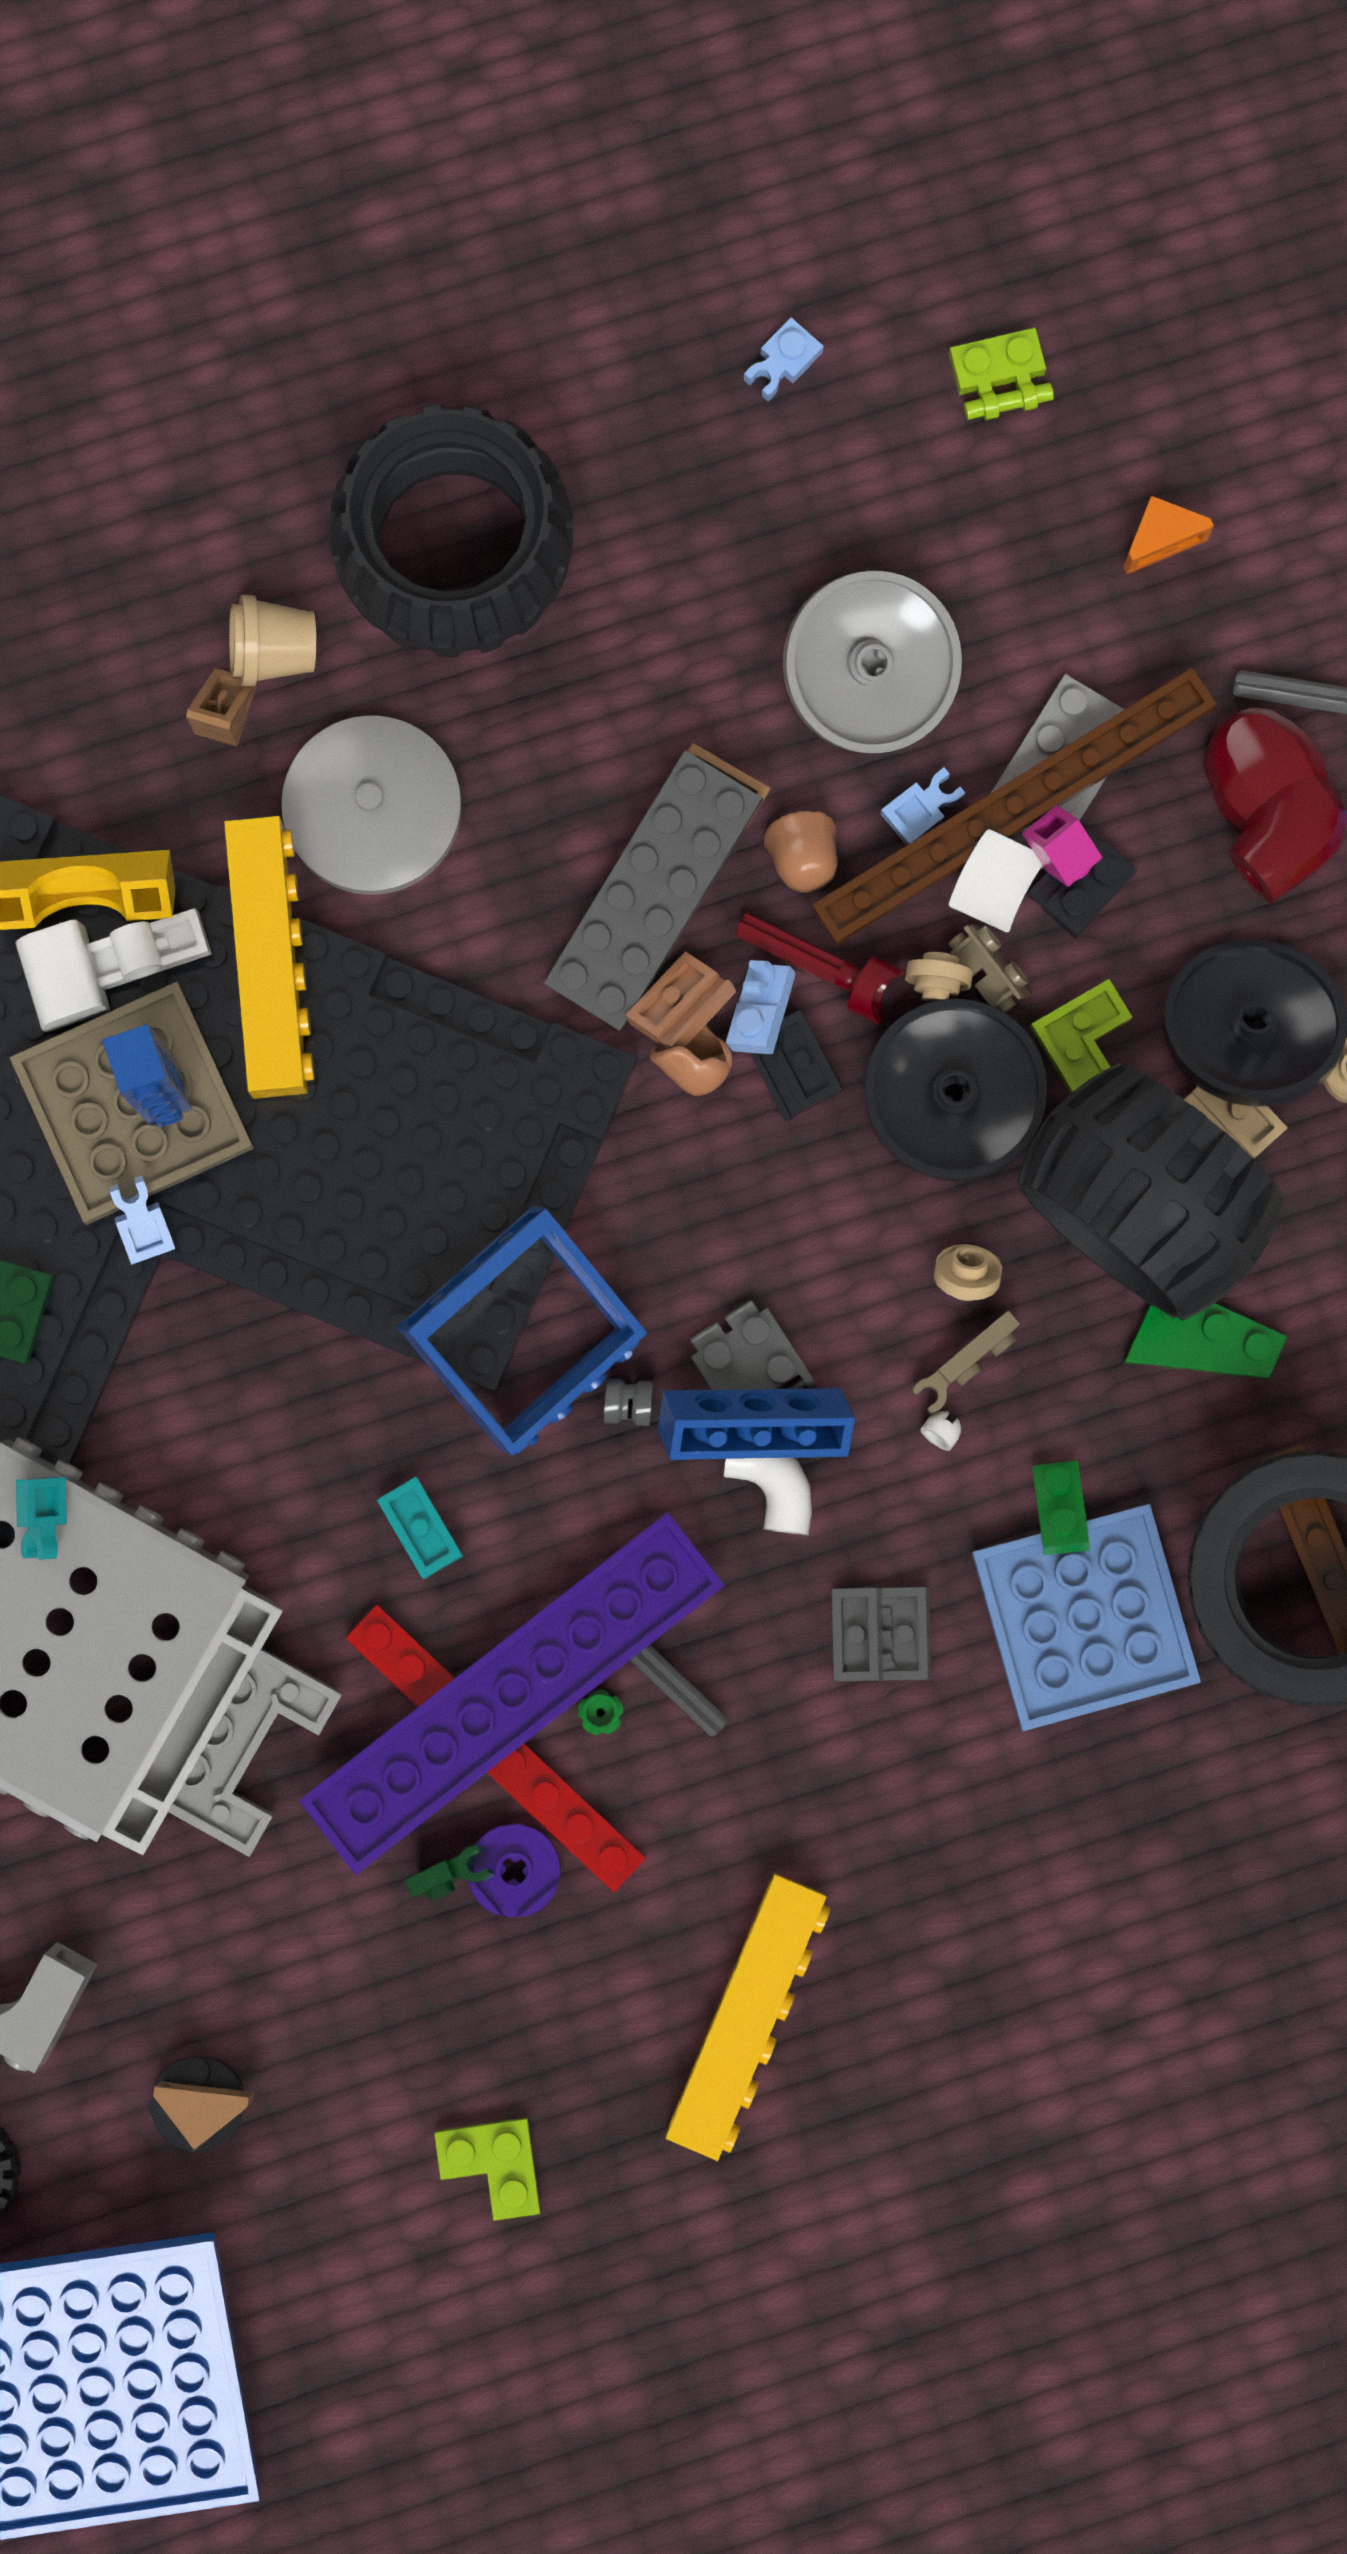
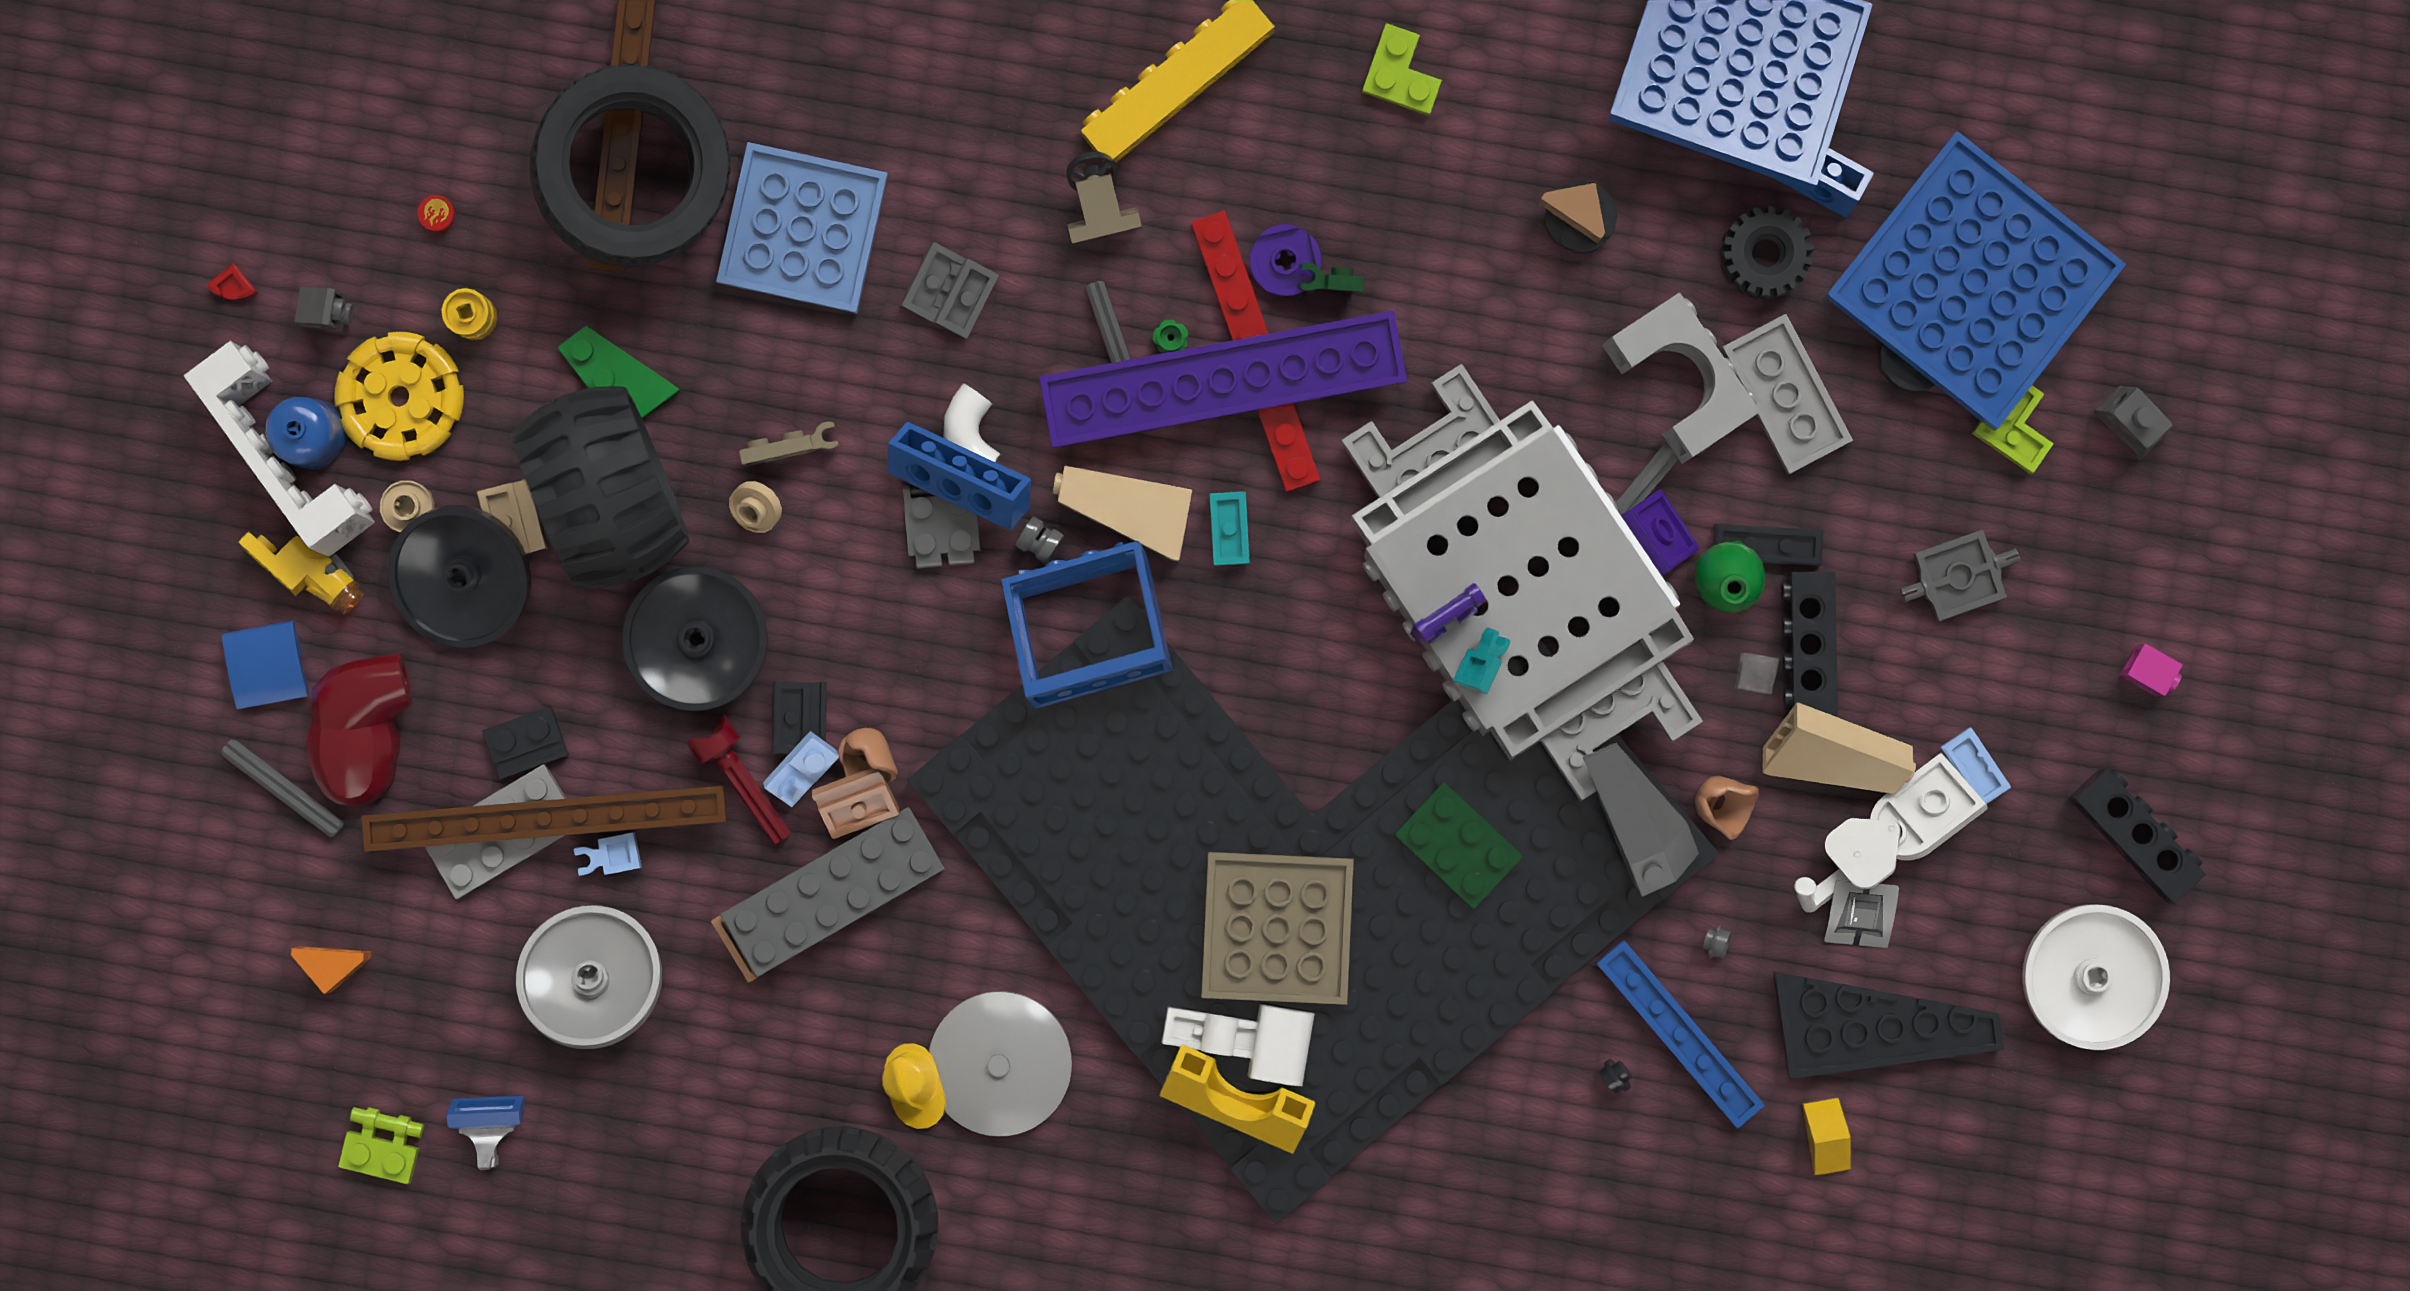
camera: 155 degrees left, 5 degrees up
blue brick [102,1024,192,1127] -> none
light blue plate [109,1175,175,1264] -> none
medium nougat slope [186,668,257,746] -> none
yellow brick [224,816,315,1099] -> none
tan piece [229,595,316,686] -> none
light blue plate [744,318,823,402] -> none
nougat hair [764,810,838,893] -> none
tan plate [905,952,973,1003] -> none
white hinge [920,1411,961,1451] -> none
dark tan hinge [948,924,1032,1013] -> none
white sticker [949,829,1042,932] -> none
dark pink brick [1022,805,1103,887] -> none
lime plate [1030,979,1132,1094] -> none
green plate [1032,1461,1090,1555] -> none
none -> blue piece [446,1096,526,1170]
none -> yellow piece [882,1043,946,1129]
none -> tan slope [1053,466,1192,562]
none -> dark tan piece [1066,152,1142,243]
none -> dark purple plate [1410,583,1486,645]

